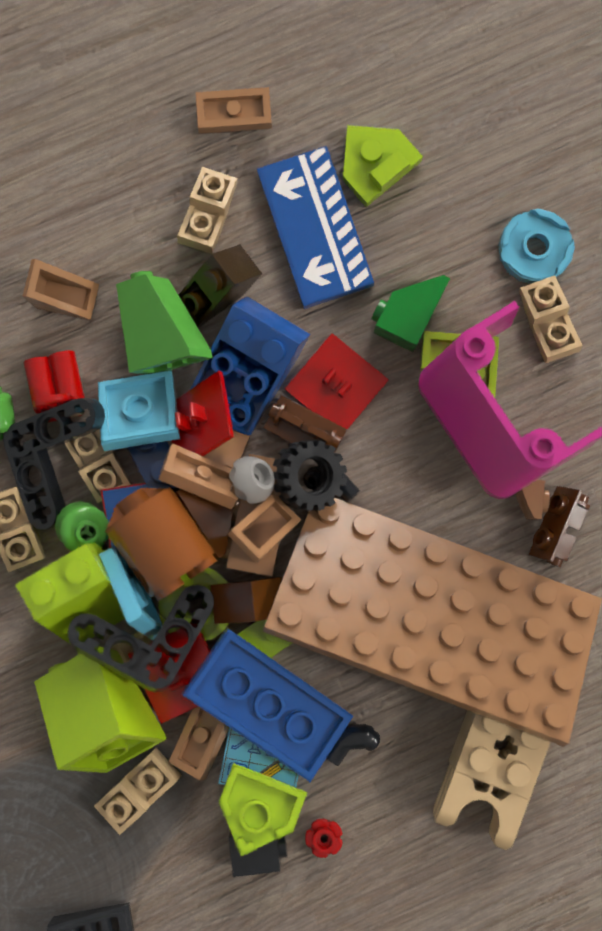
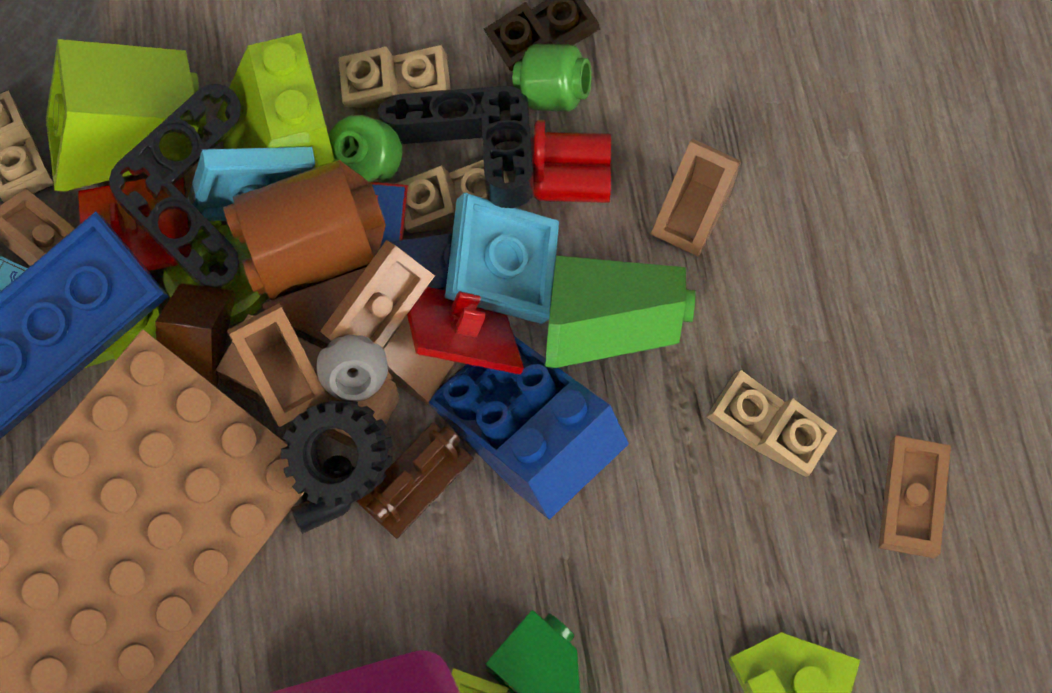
camera: 100 degrees right, 15 degrees down
dark brown slope [178,244,262,328] -> none
blue tile [257,146,374,309] -> none
red piece [284,333,389,430] -> none

